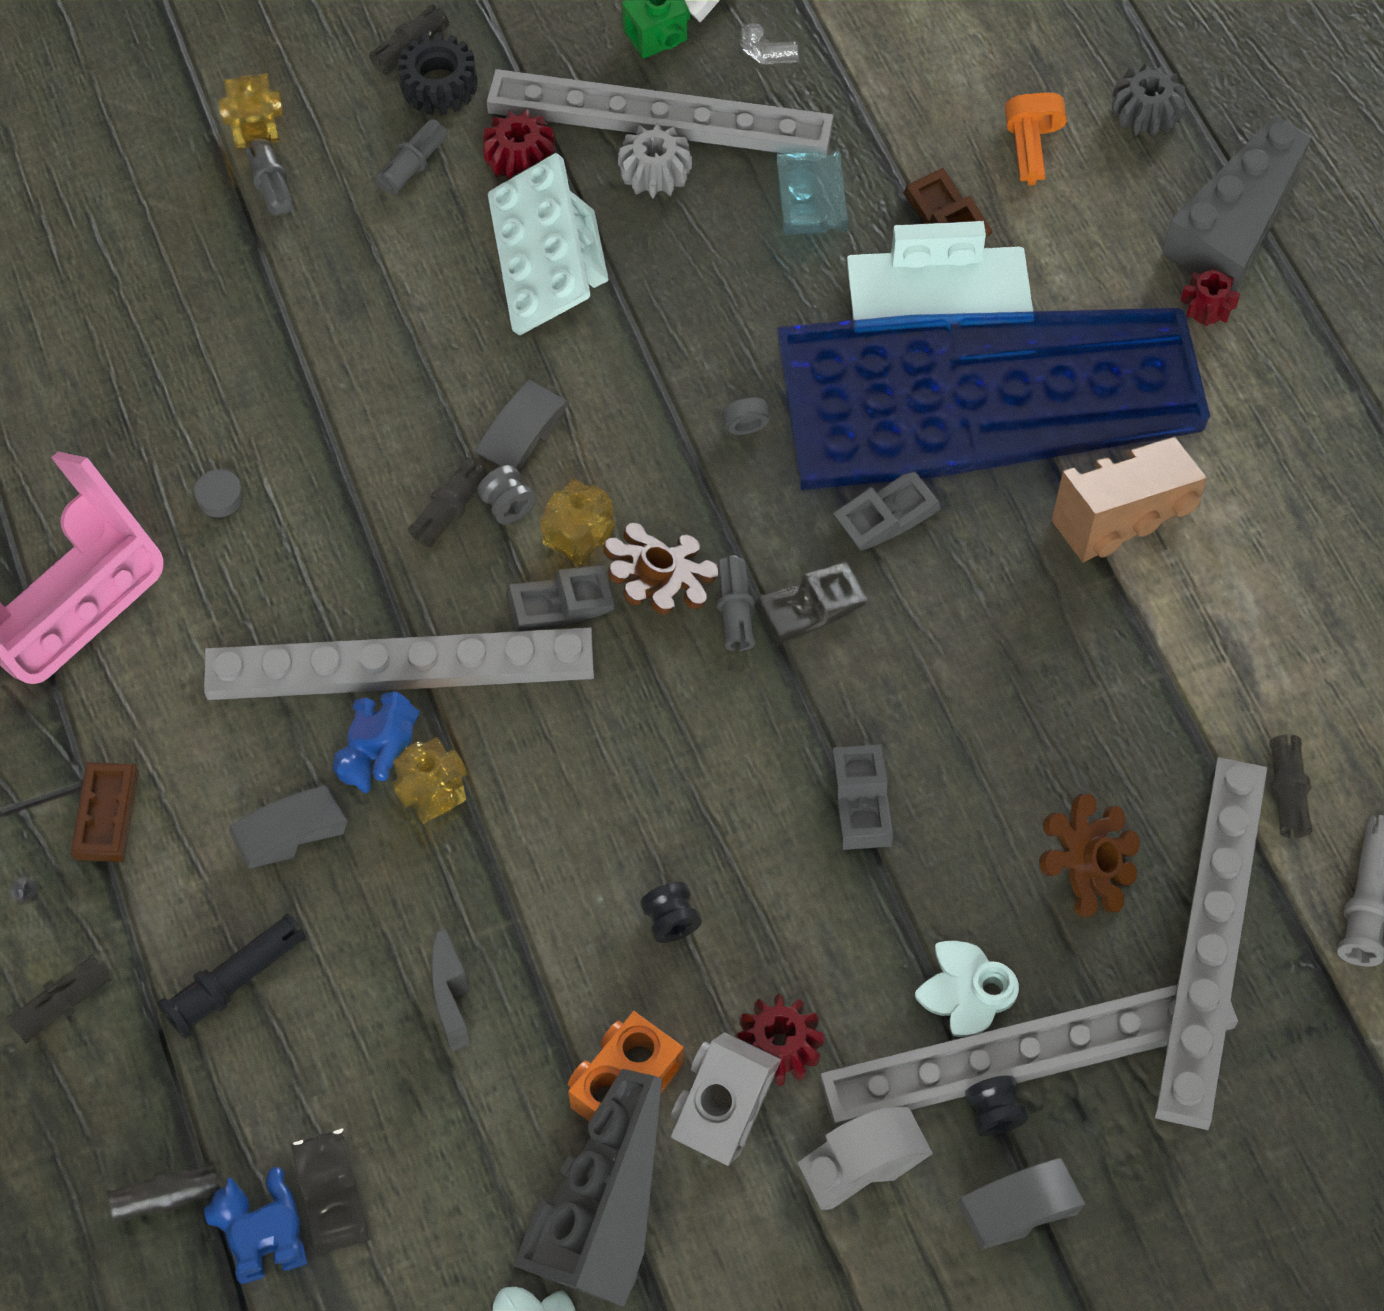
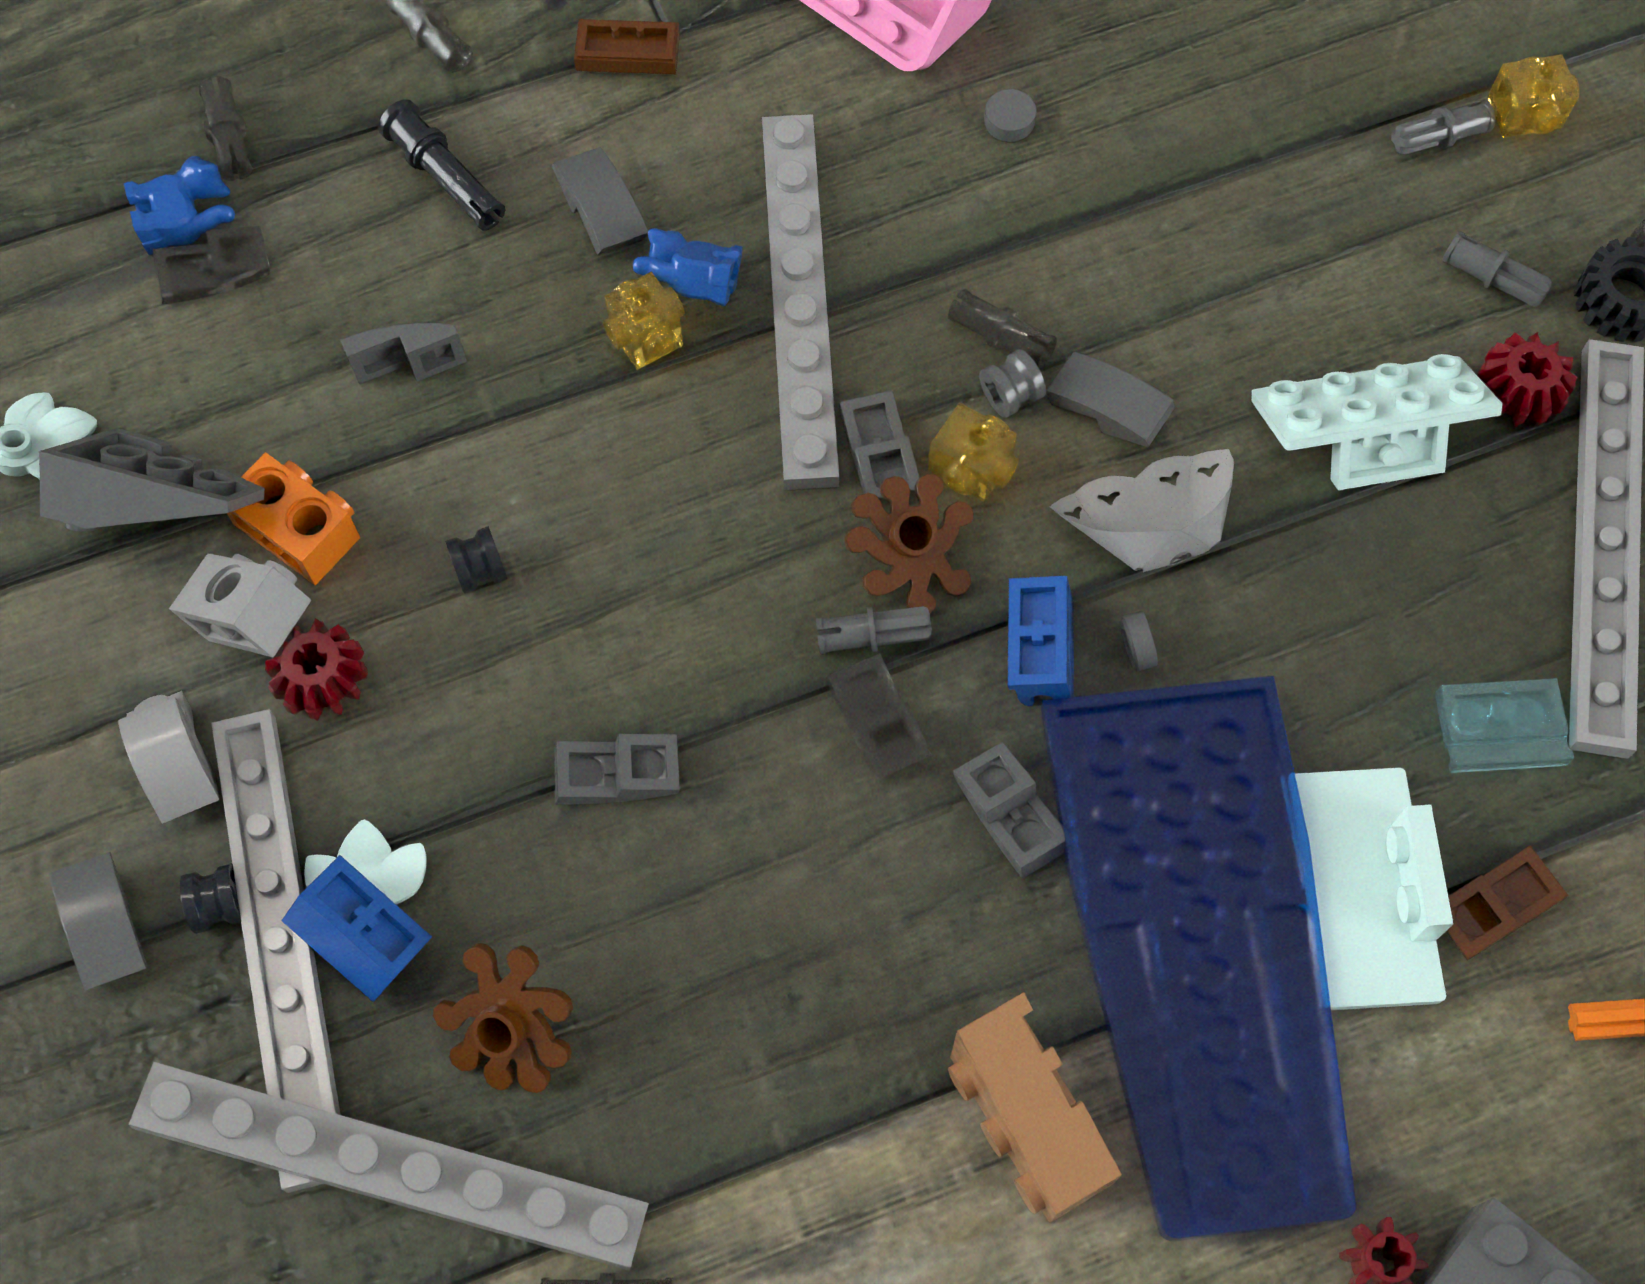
camera: 90 degrees right, 5 degrees up
light grey gear [618,123,692,199] -> none
none -> blue hinge [281,855,432,1002]
none -> blue hinge [1008,576,1074,708]
none -> light grey piece [1050,449,1234,572]

